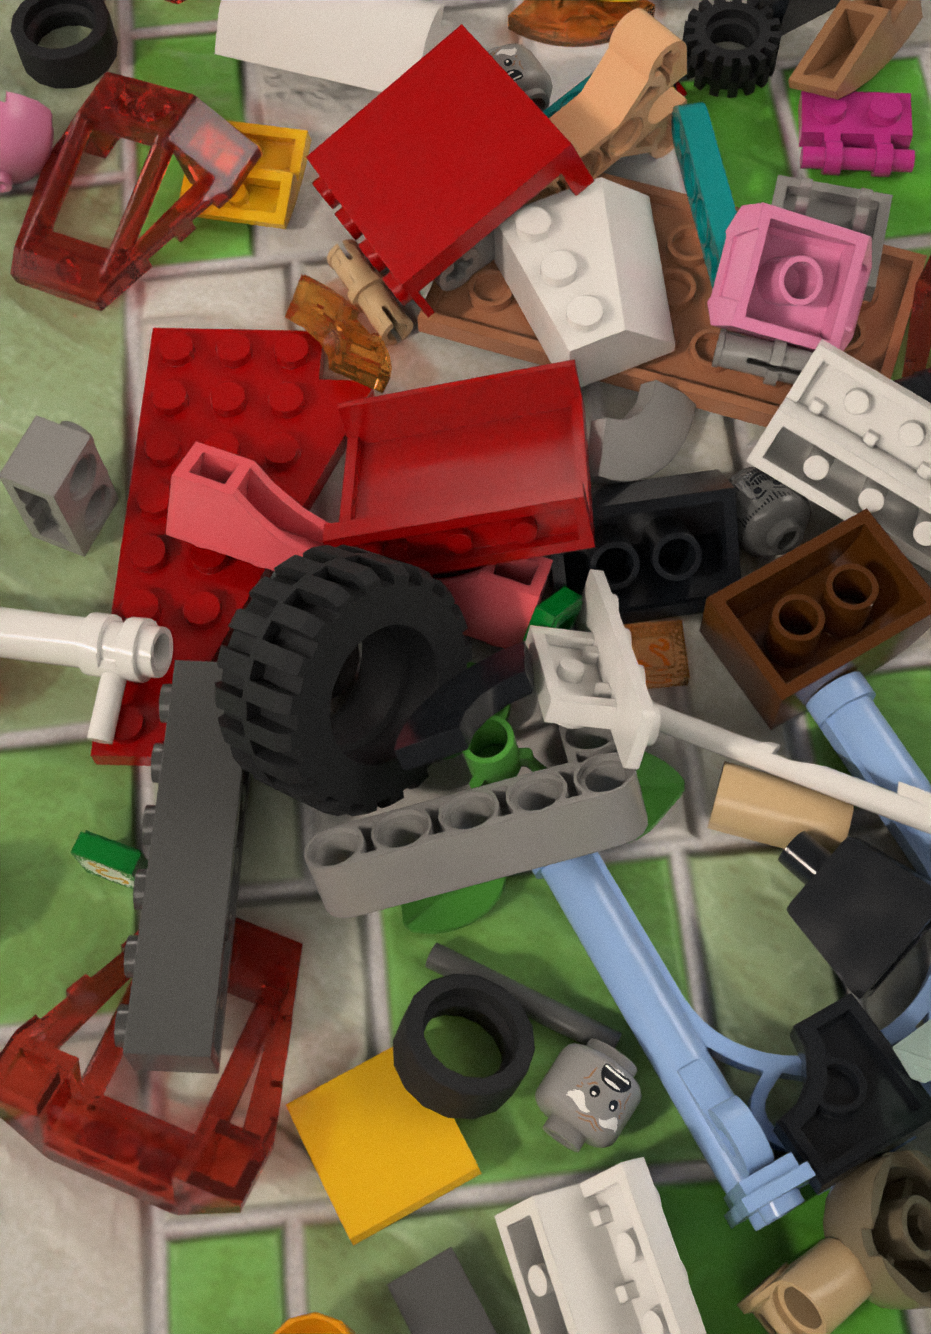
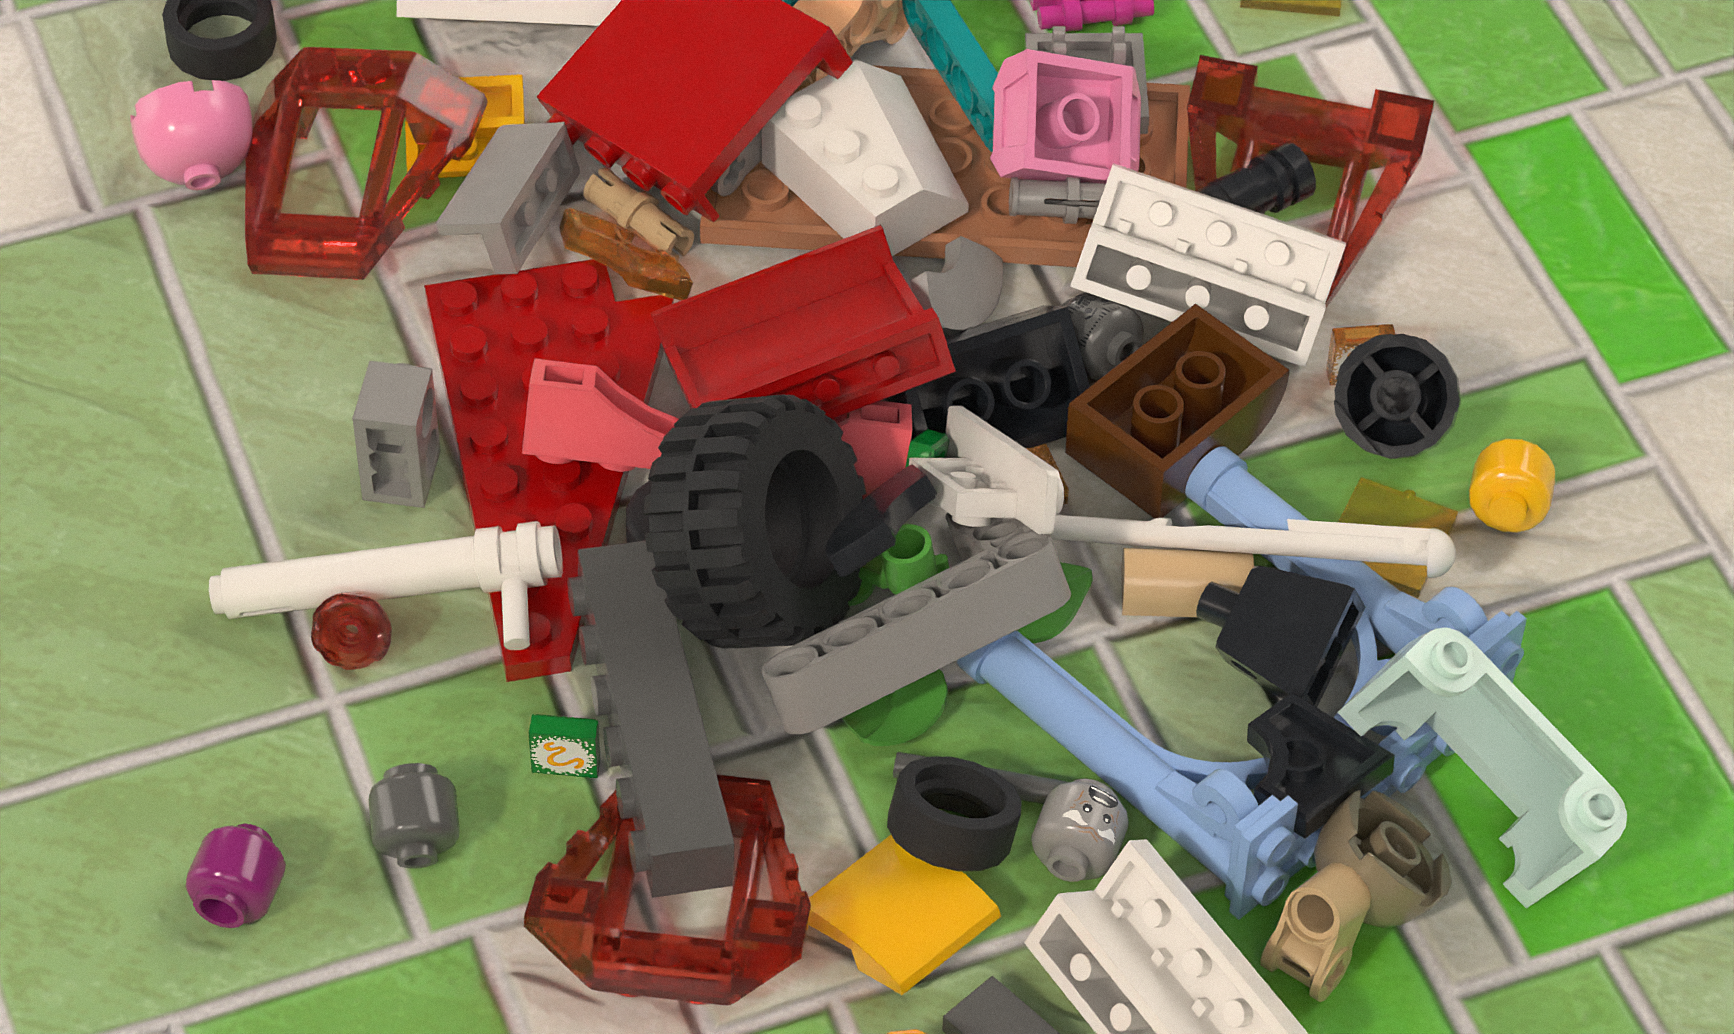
camera: 20 degrees left, 15 degrees down
none -> light grey panel [436,122,581,274]

